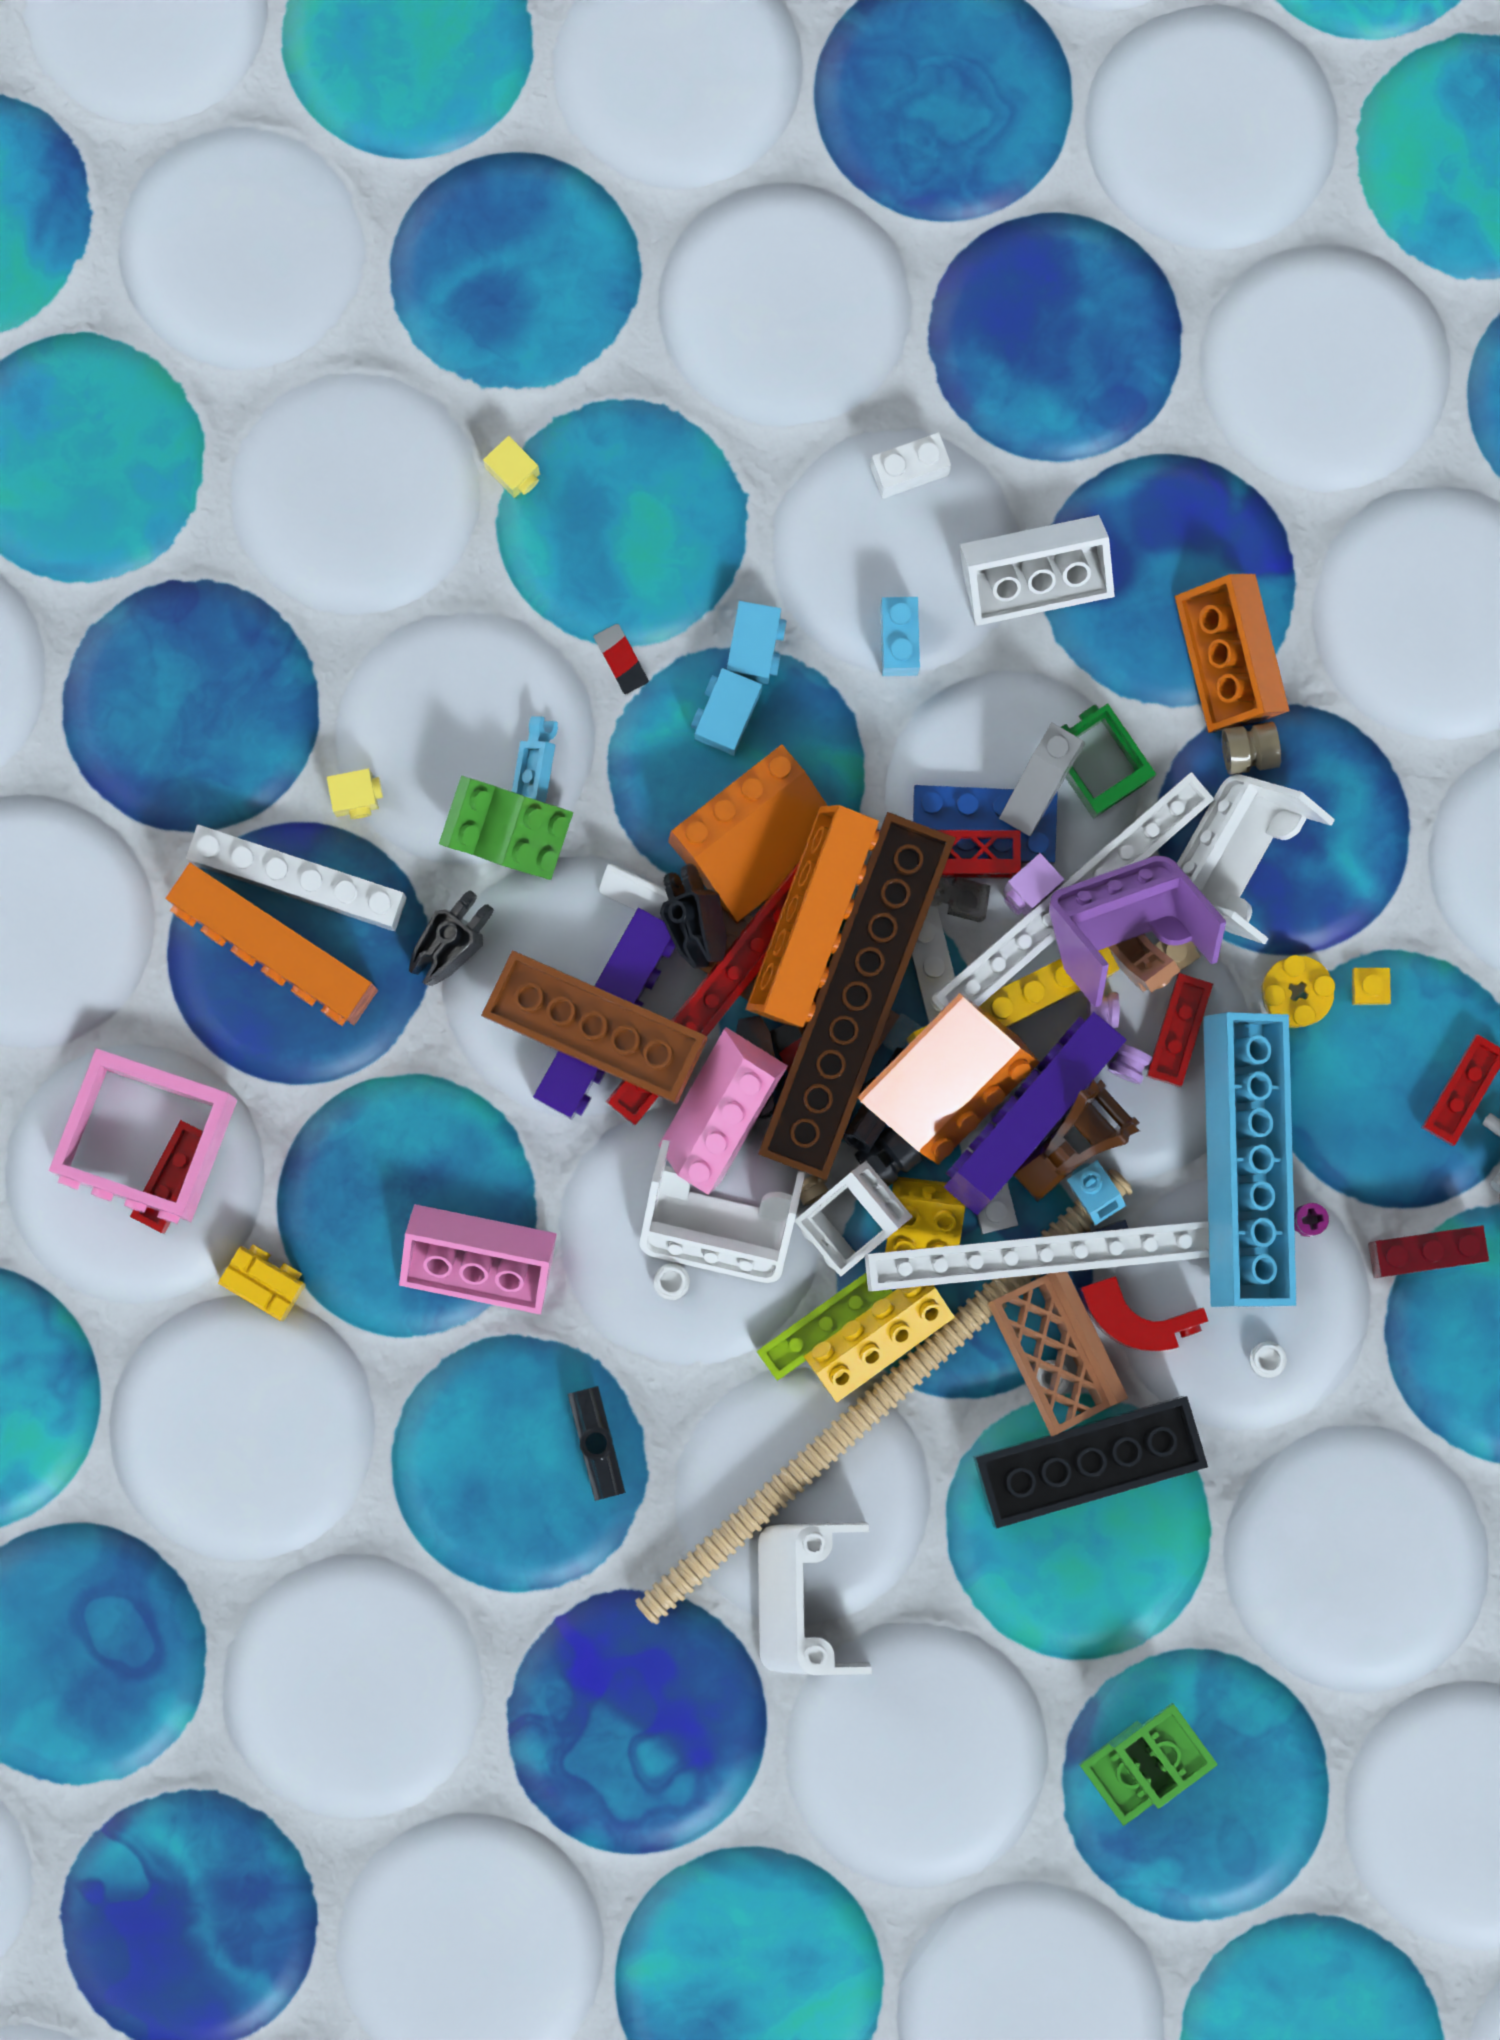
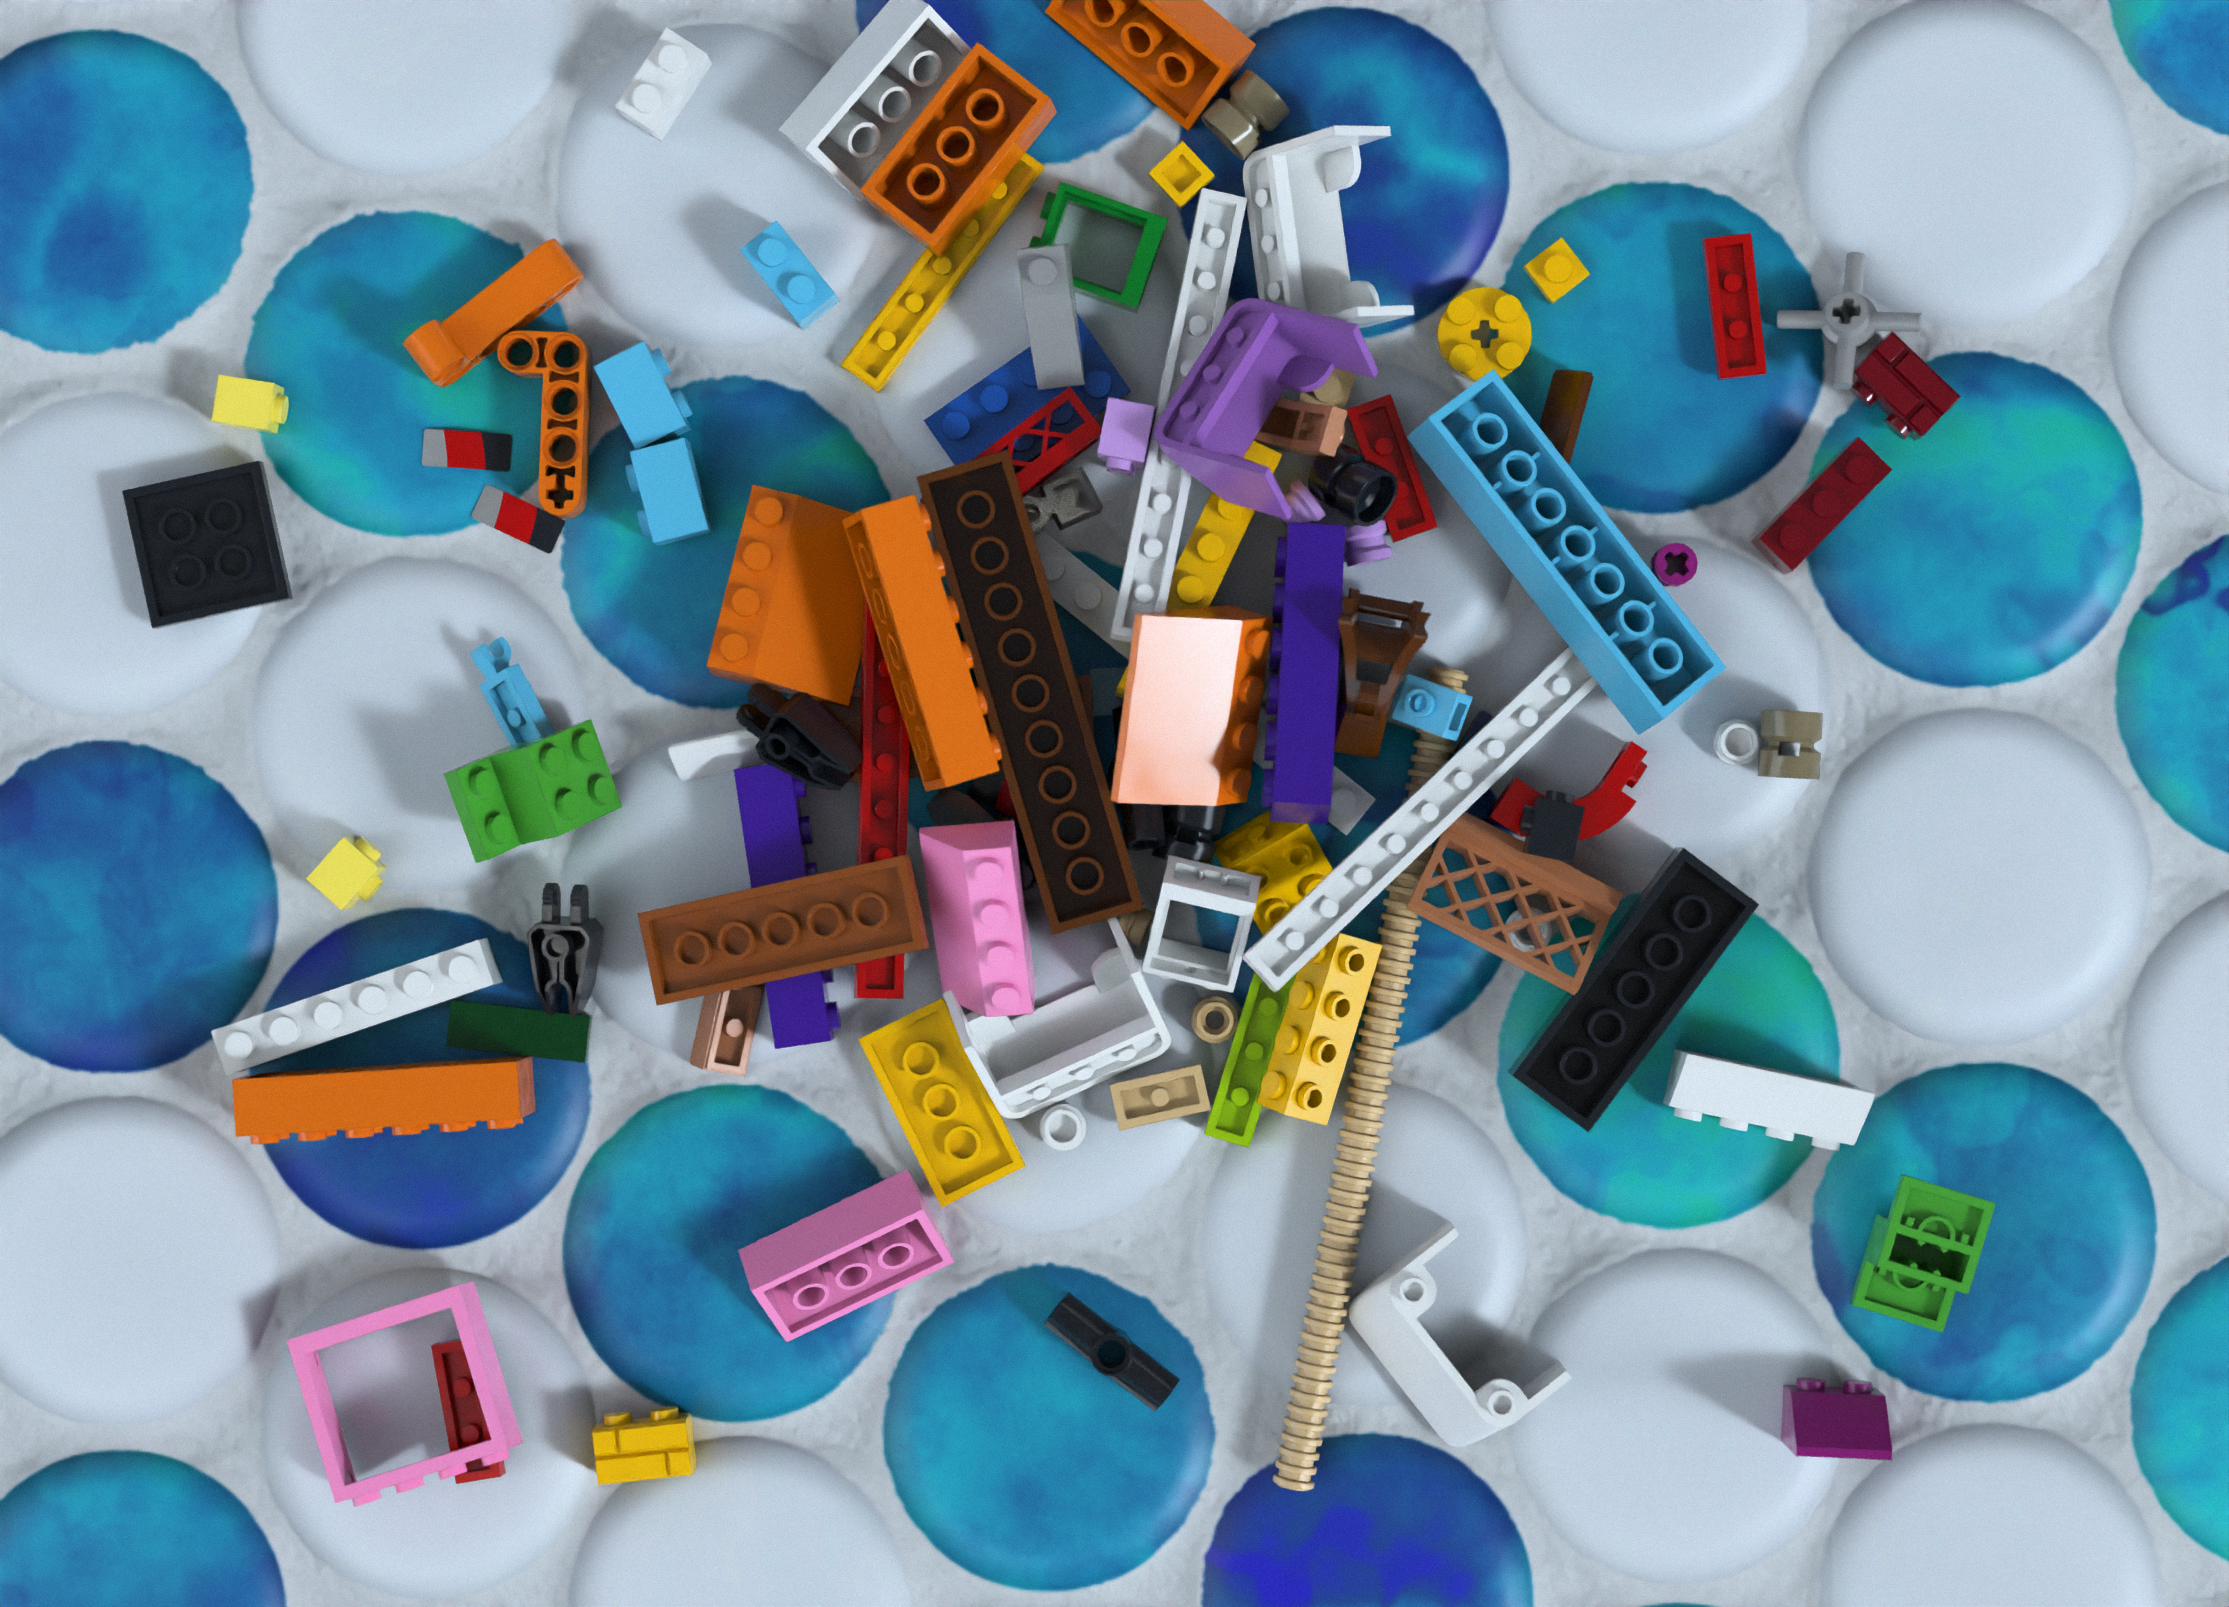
camera: 30 degrees left, 5 degrees up
none -> black plate [122,461,293,629]
none -> orange beam [403,238,584,388]
none -> sticker [422,429,512,472]
none -> dark green tile [446,999,592,1063]
none -> orange beam [497,330,593,519]
none -> nougat slope [690,984,764,1077]
none -> yellow tile [840,152,1045,393]
none -> yellow plate [858,997,1026,1208]
none -> orange brick [860,42,1057,259]
none -> tan plate [1109,1063,1211,1131]
none -> yellow plate [1148,141,1215,210]
none -> tan plate [1191,996,1238,1043]
none -> black wheel [1308,443,1398,527]
none -> black brick [1519,790,1585,863]
none -> reddish brown slope [1539,370,1594,464]
none -> white slope [1663,1048,1874,1151]
none -> dark tan wheel [1758,710,1823,779]
none -> magenta slope [1781,1378,1892,1460]

